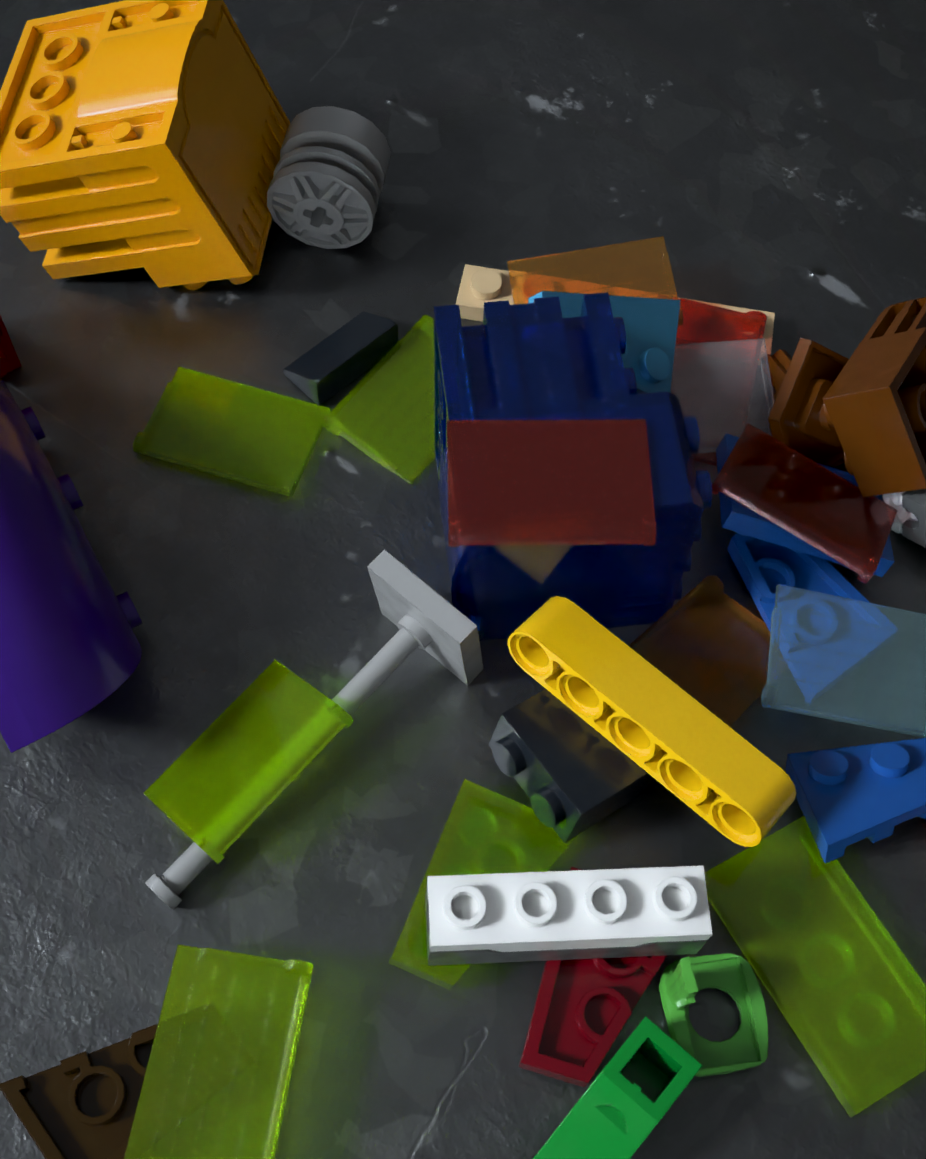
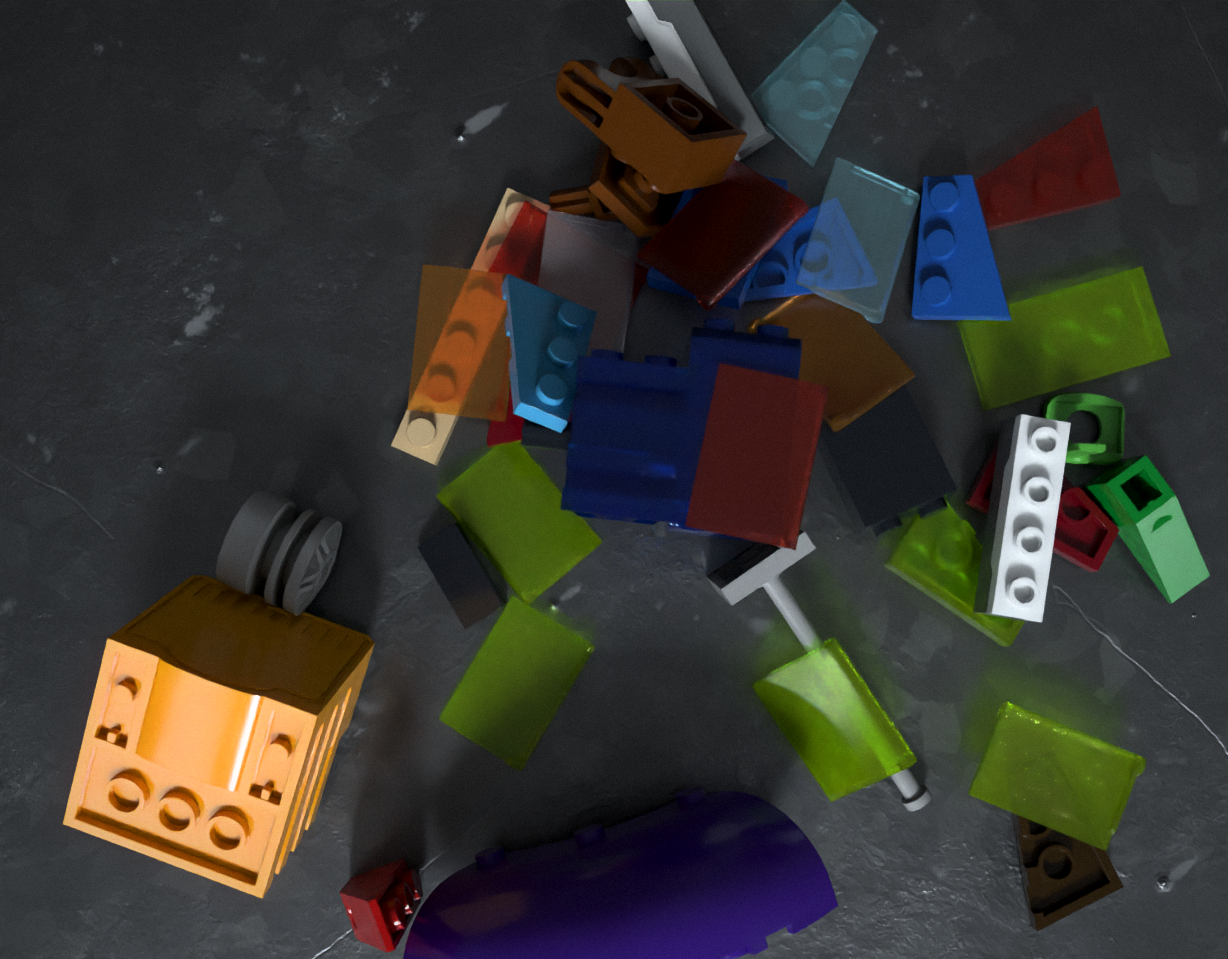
camera: 75 degrees left, 25 degrees up
yellow beam [508,596,796,847] -> none

